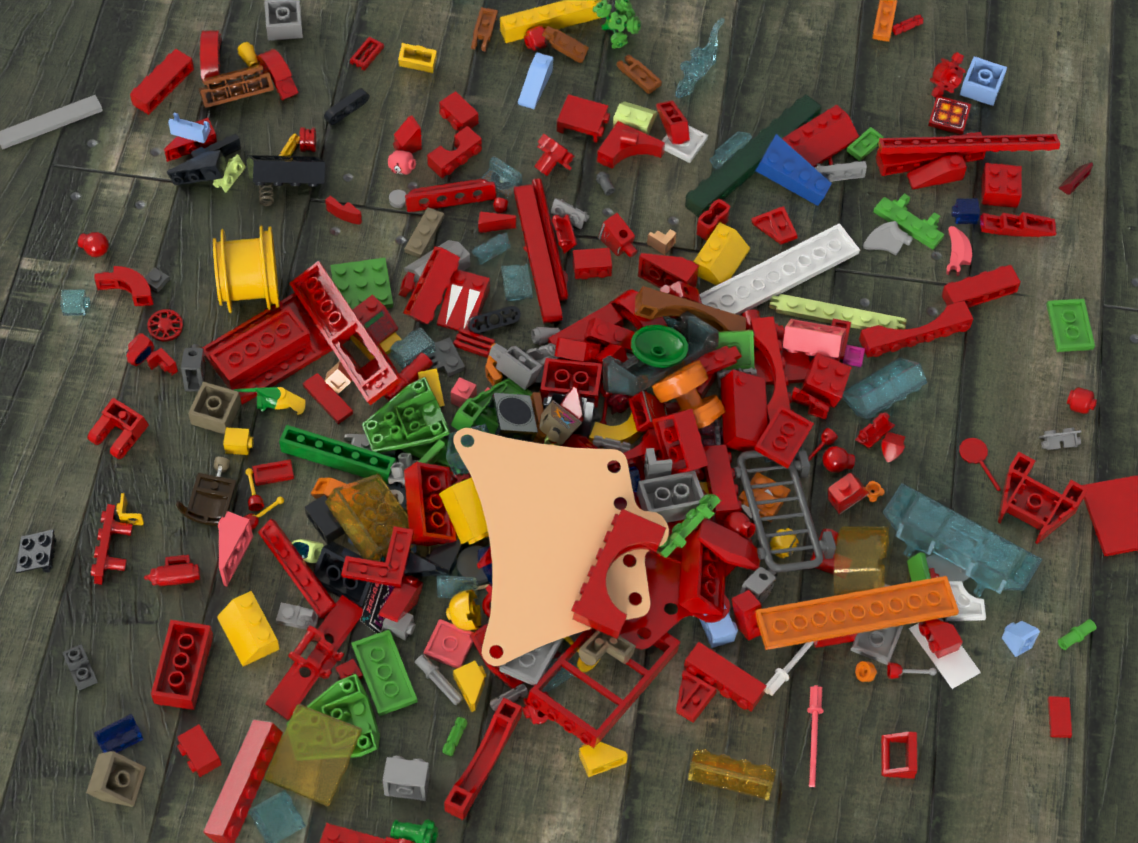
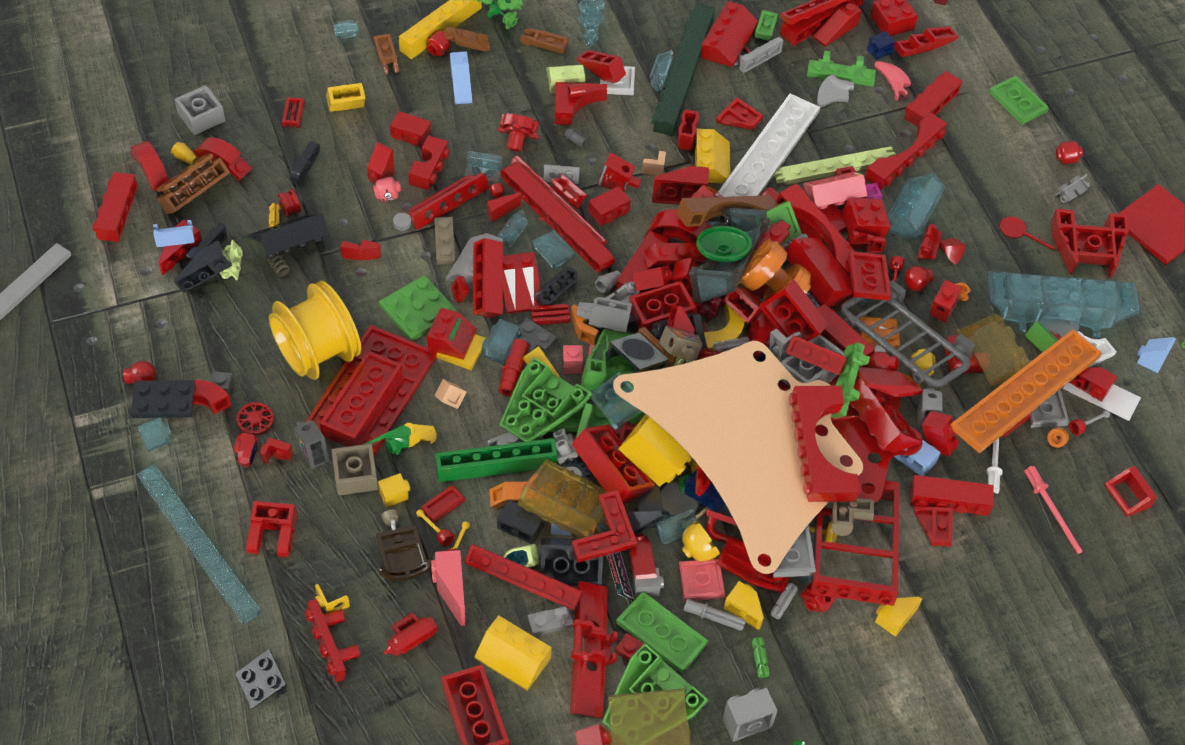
camera: 30 degrees left, 5 degrees down
red piece [289,261,402,406] -> none
red tile [302,373,353,424] -> none
red arch [444,697,522,820] -> none
red panel [556,94,610,143] -> none
clear yellow slope [688,749,776,800] -> none
blue wedge [755,134,832,206] -> none
none -> black plate [131,380,196,418]
none -> clear light blue plate [137,464,261,624]
none -> red plate [786,335,847,375]

